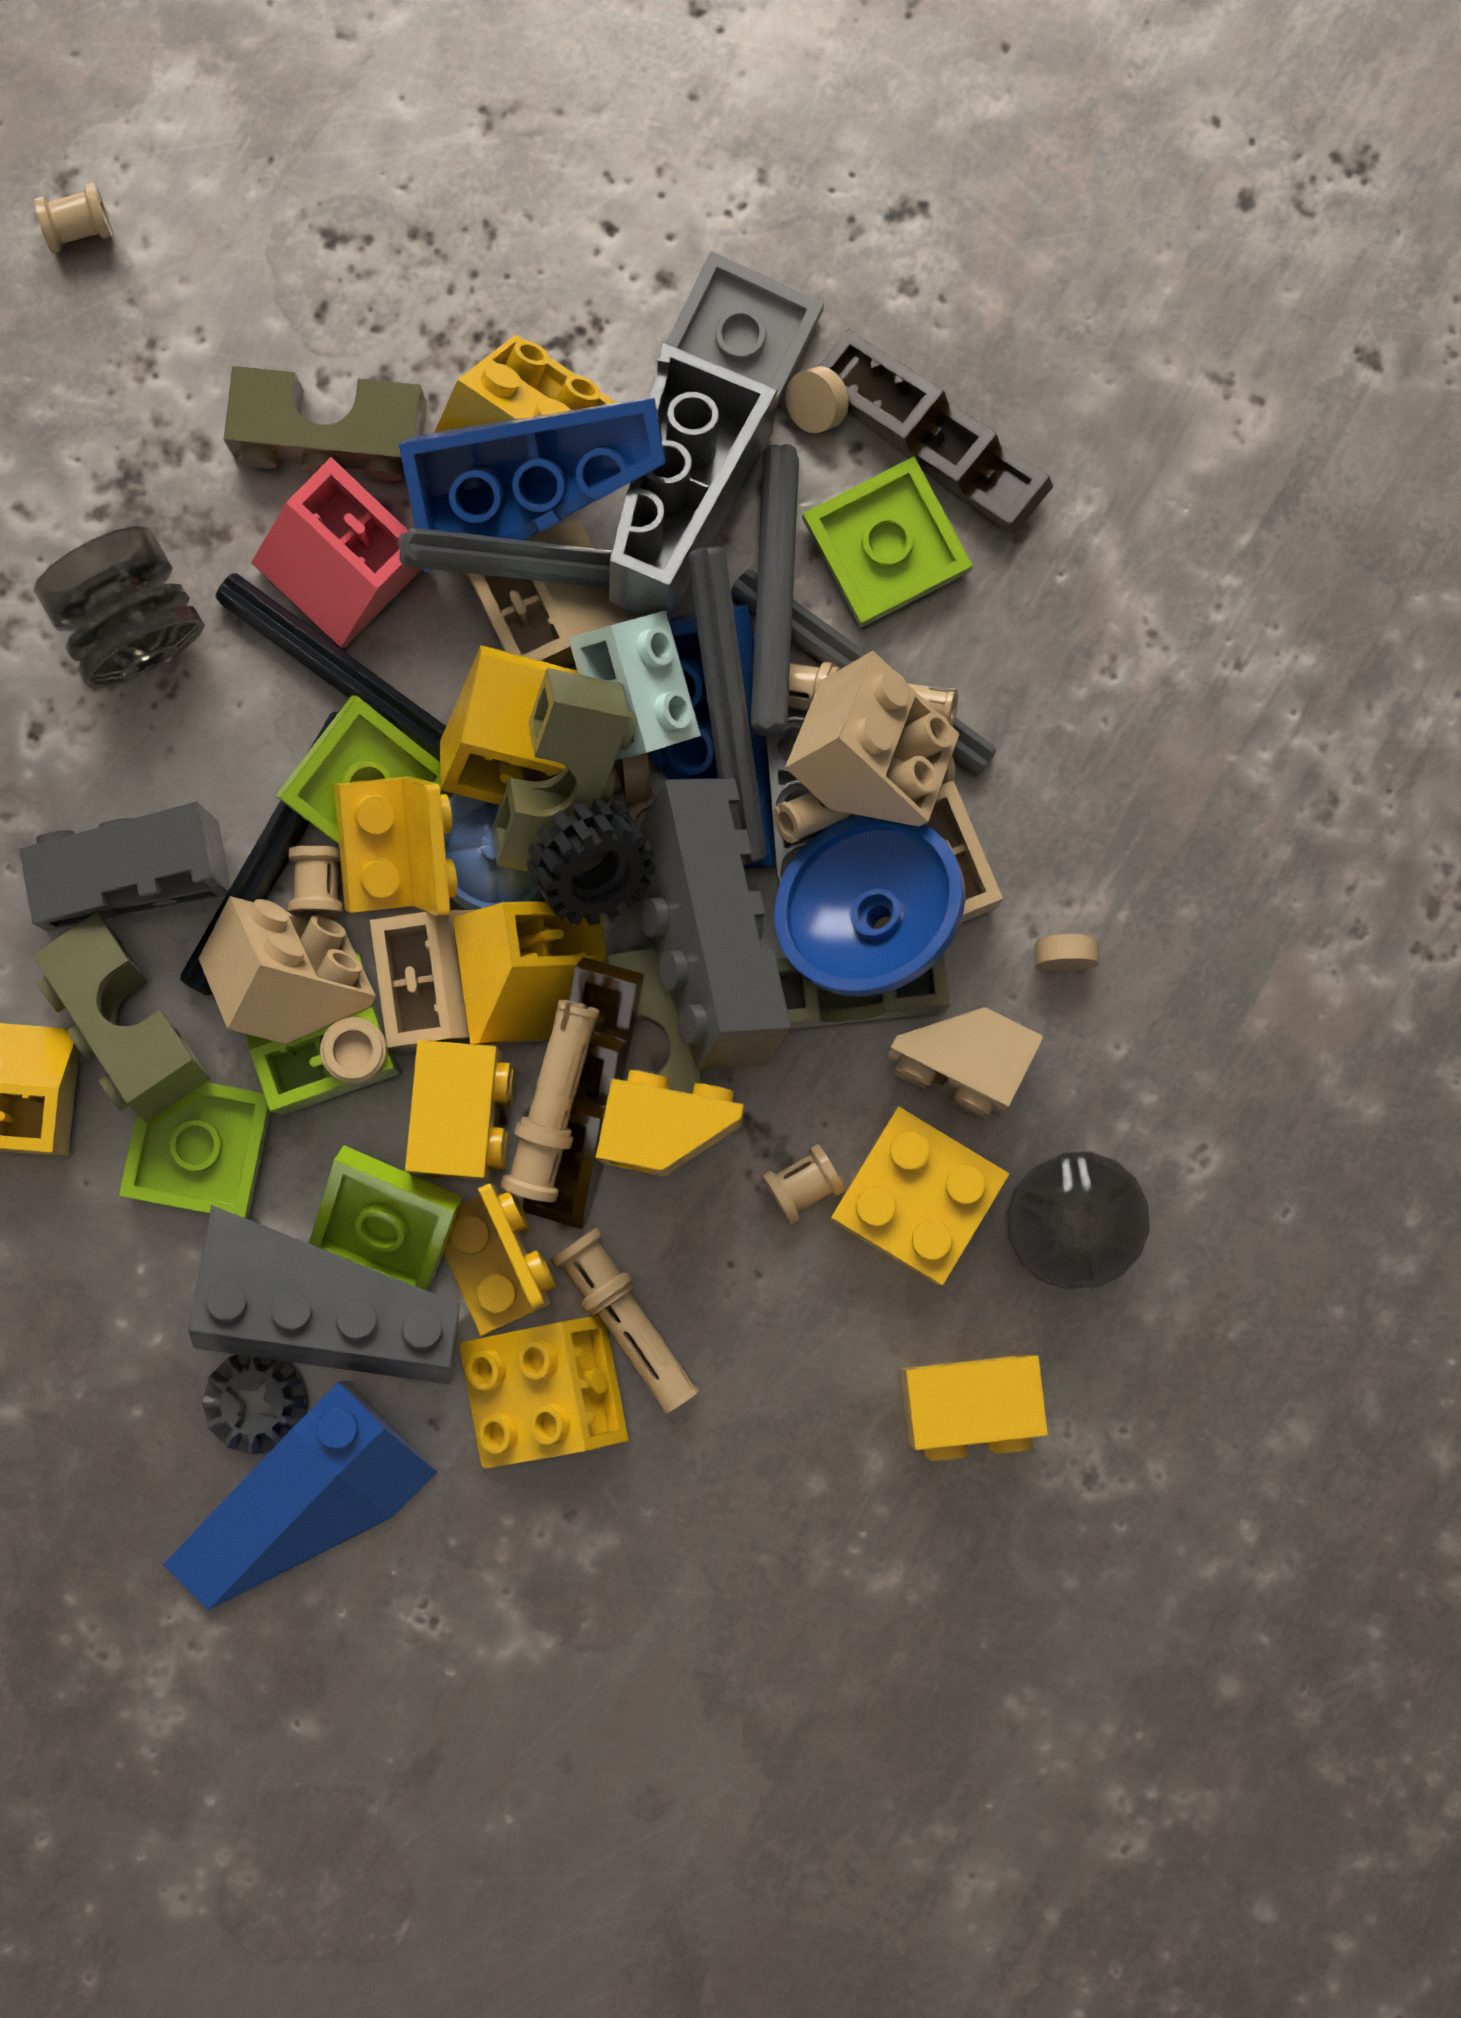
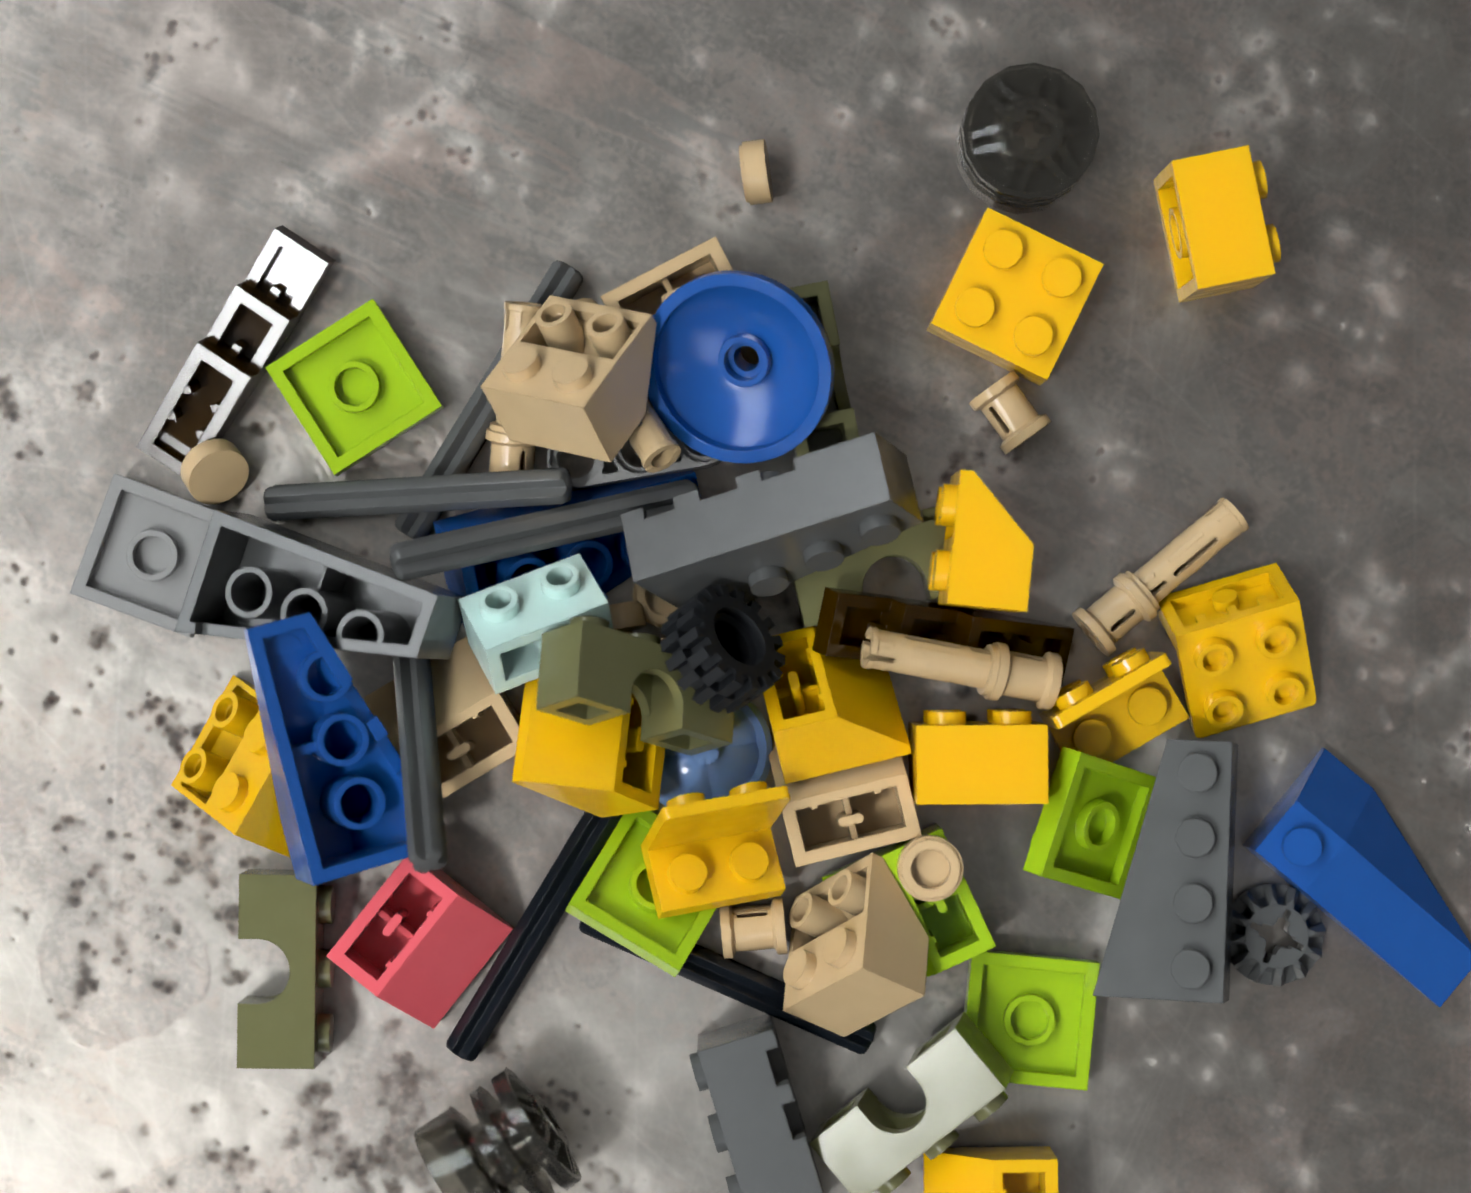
camera: 105 degrees left, 5 degrees up
tan slope [885,1007,1044,1119] -> none

